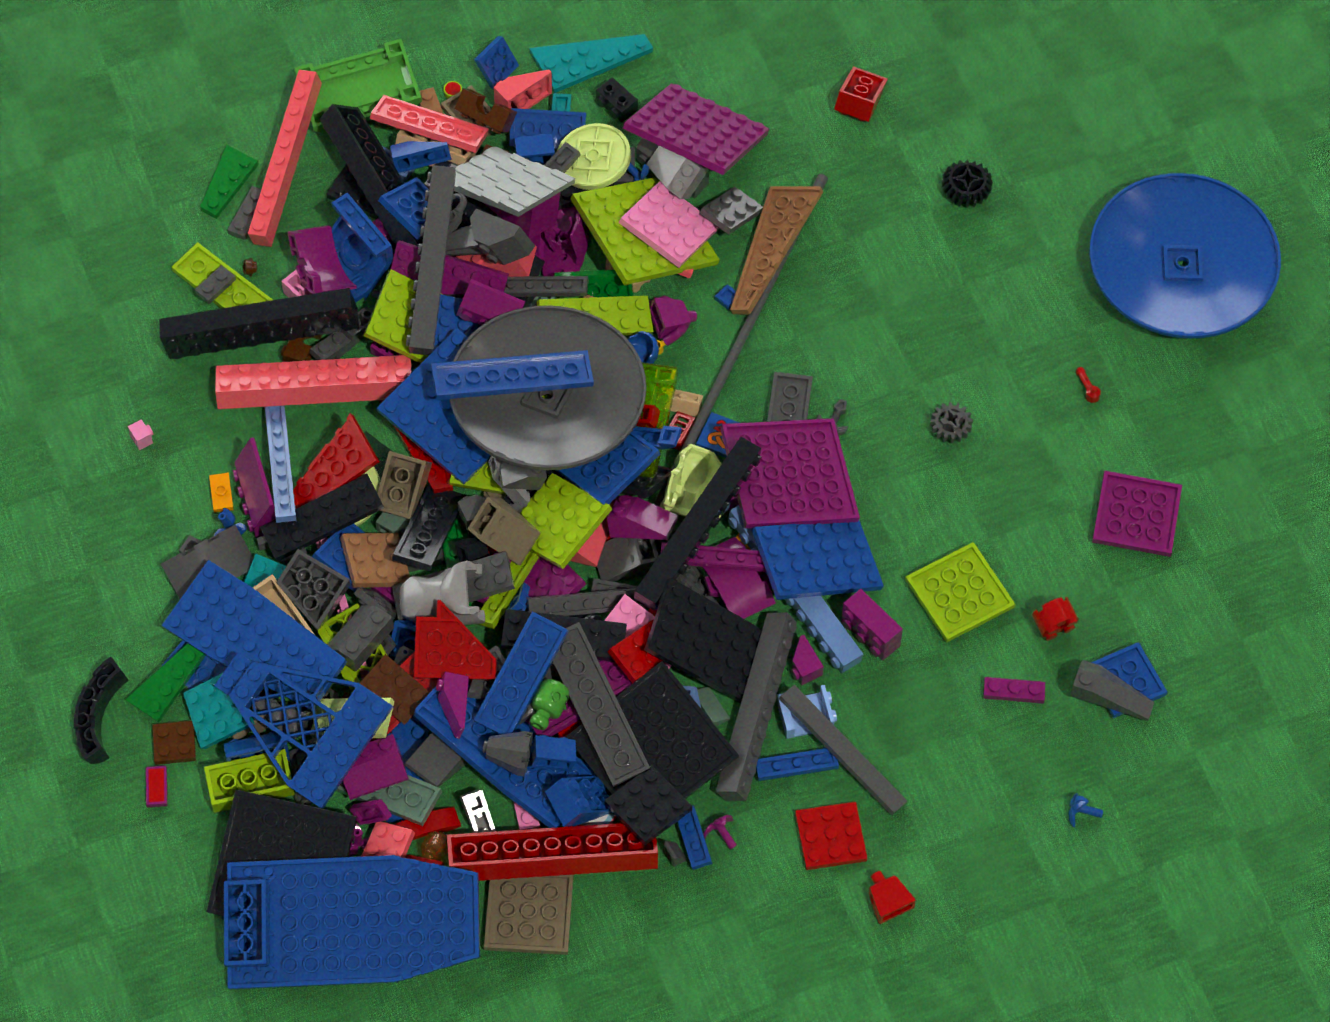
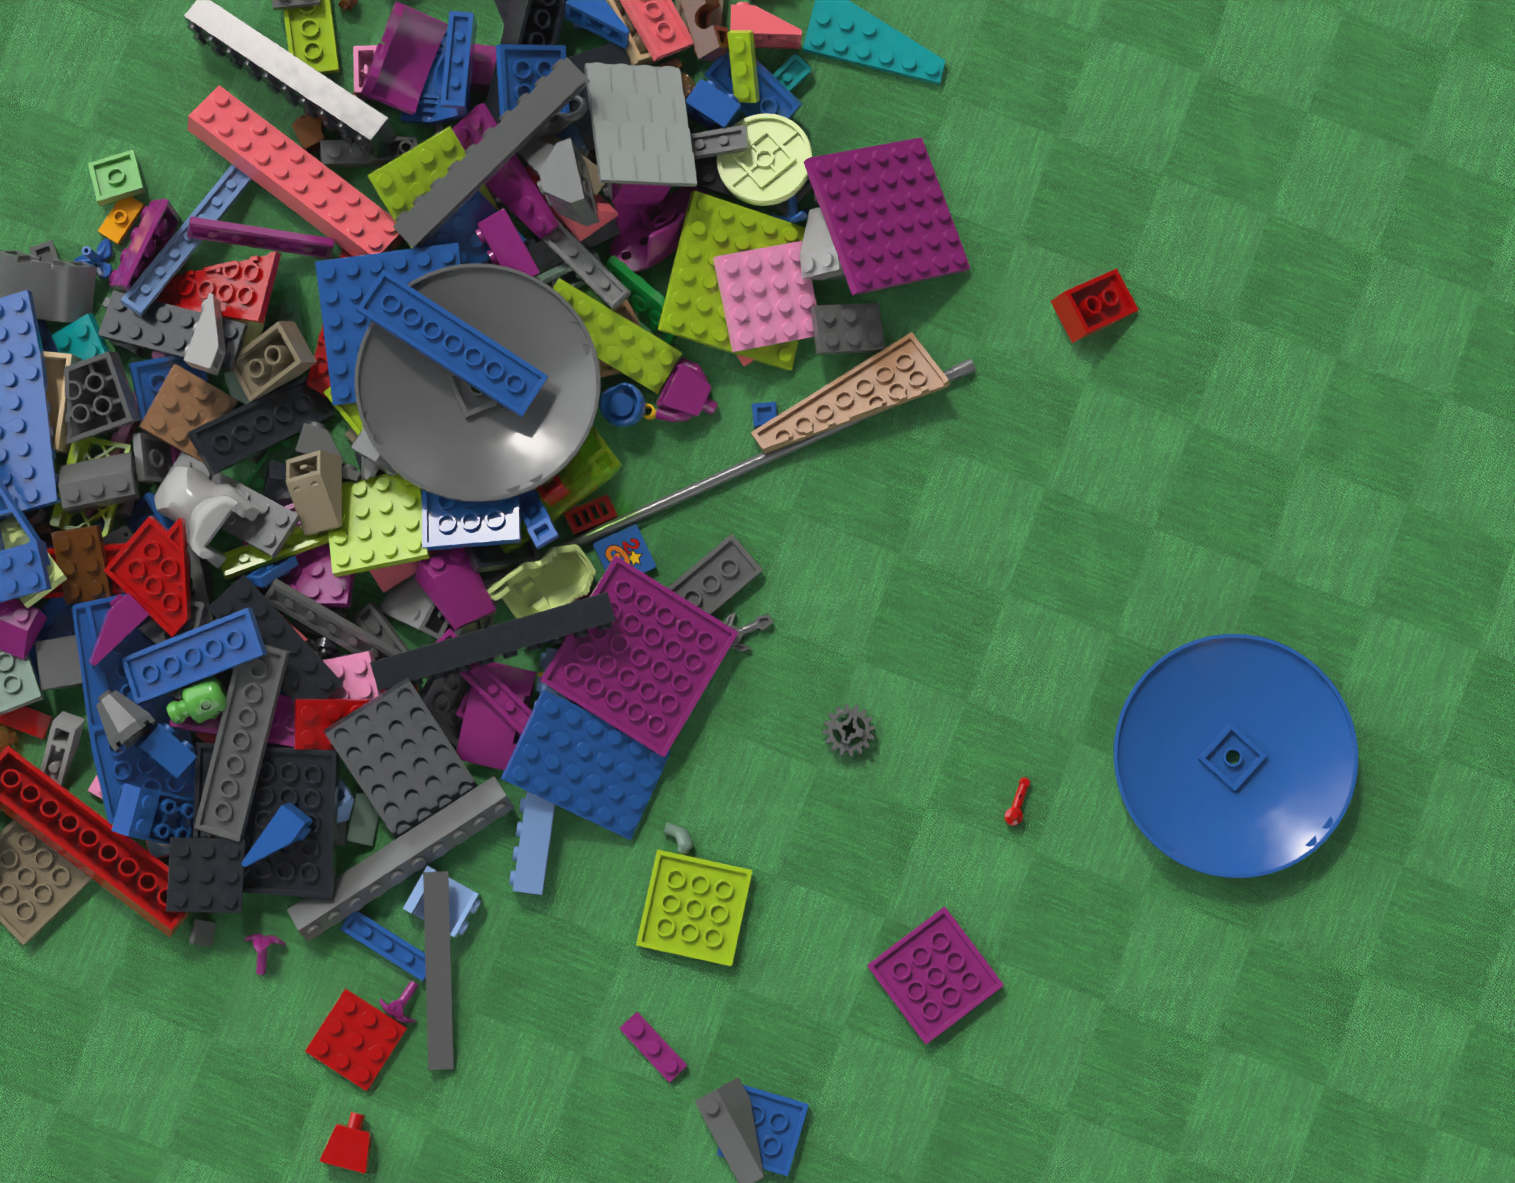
camera: 40 degrees right, 20 degrees up
bright pink plate [128,419,154,450] -> none
black brick [596,77,638,123] -> none
tan slope [660,387,703,417] -> none
blue plate [677,806,713,870] -> none
magenta slope [791,635,824,685] -> none
magenta brick [841,589,903,661] -> none
black gear [942,159,993,207] -> none
red brick [1032,597,1079,641] -> none
none -> bright green plate [88,149,145,206]
none -> light grey slope [184,293,226,375]
none -> magenta tile [186,216,334,259]
none -> blue slope [241,803,313,867]
none -> magenta plant [379,981,418,1023]
none -> sand green arm [663,822,693,855]
none -> lime plate [728,30,760,103]

